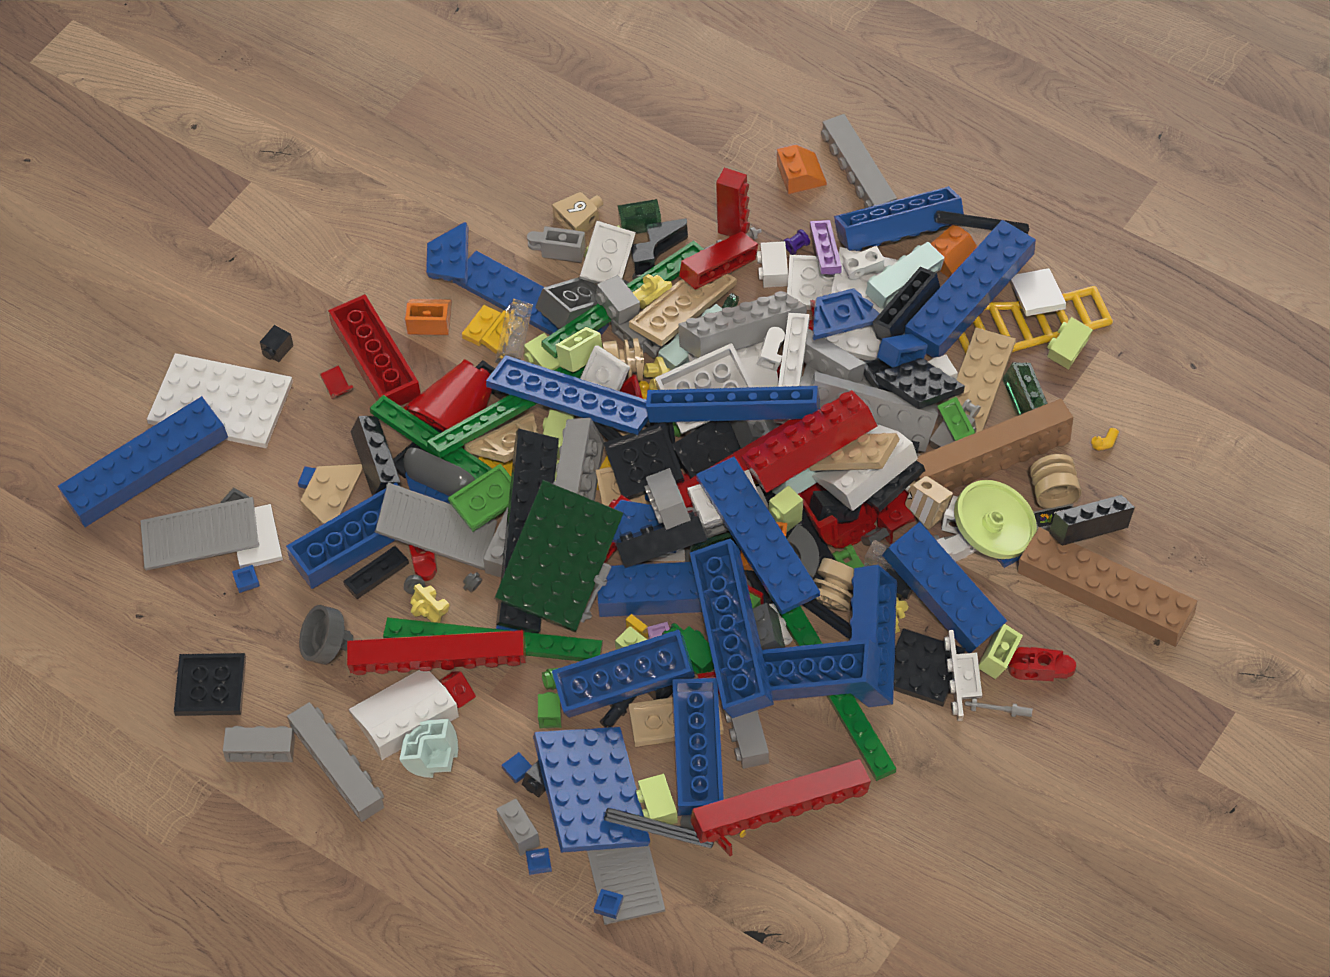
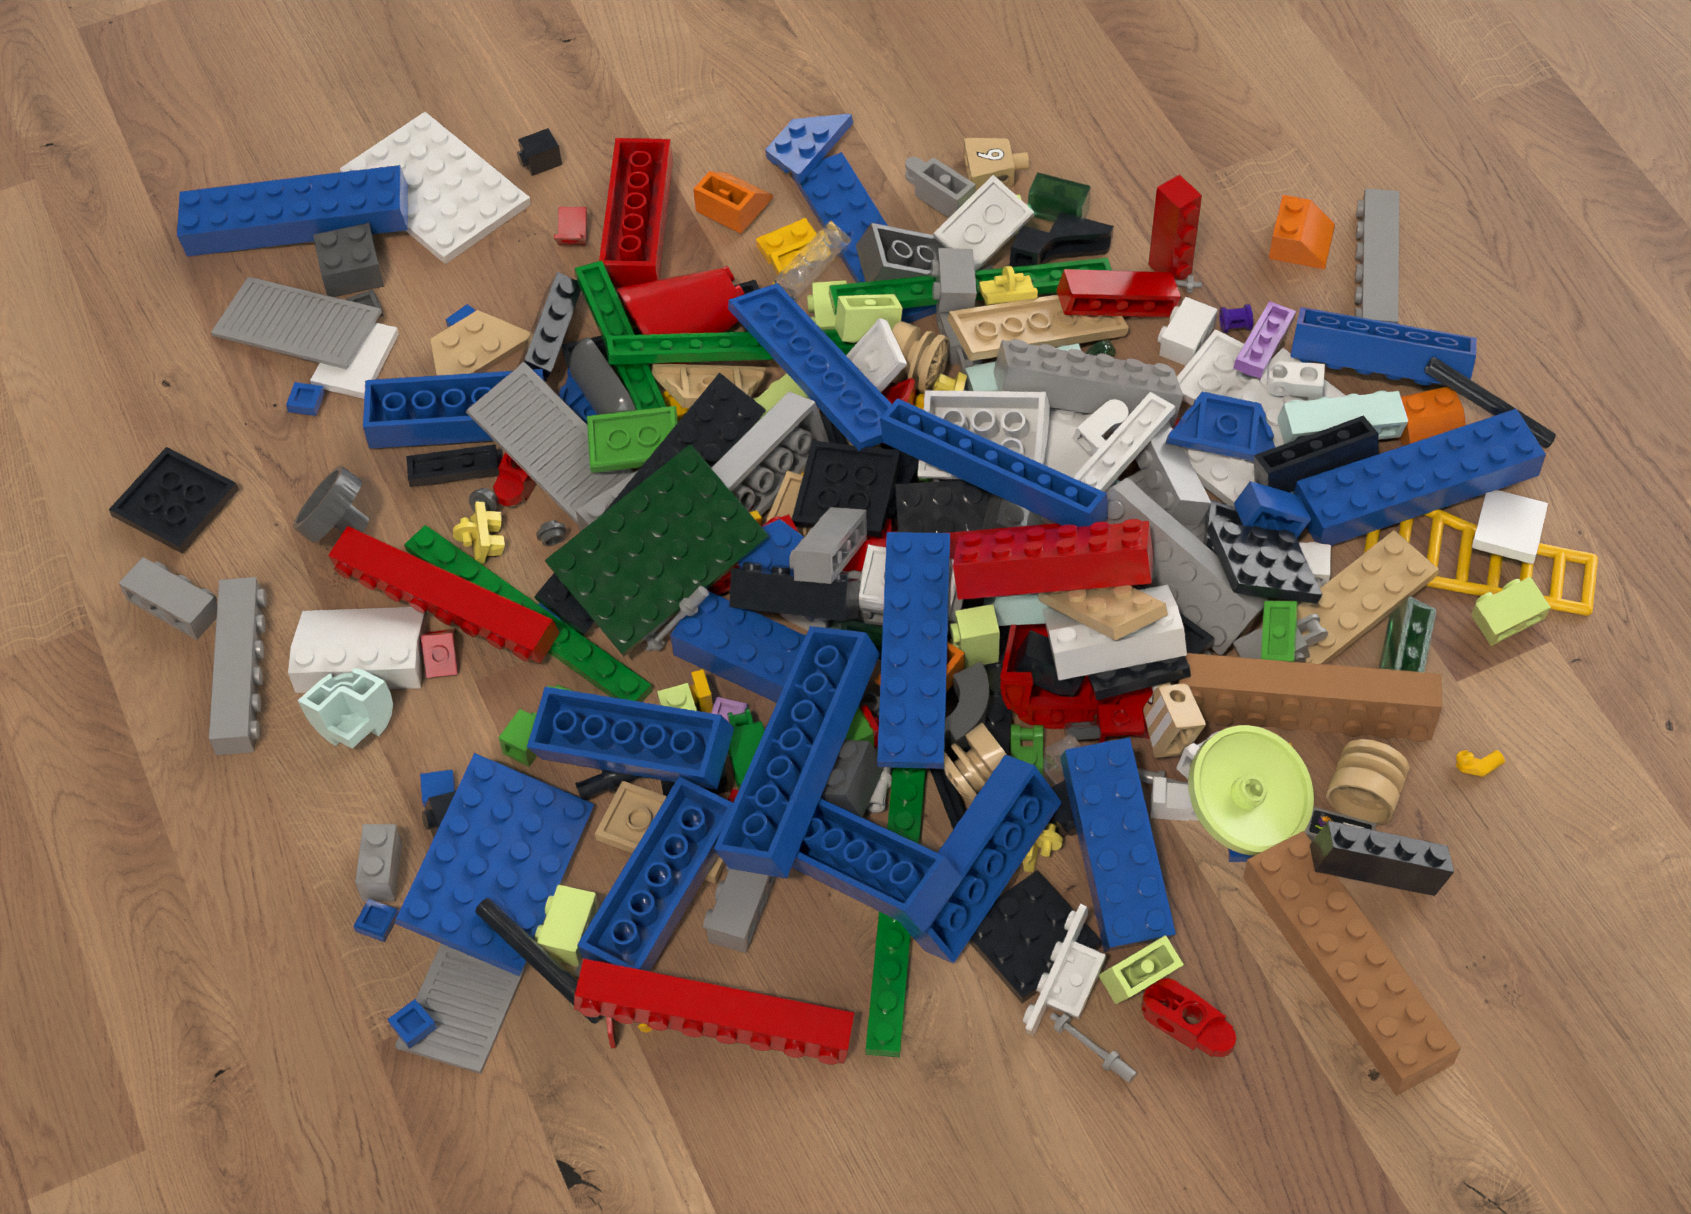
camera: 30 degrees right, 0 degrees up
none -> dark grey brick [313,223,384,297]

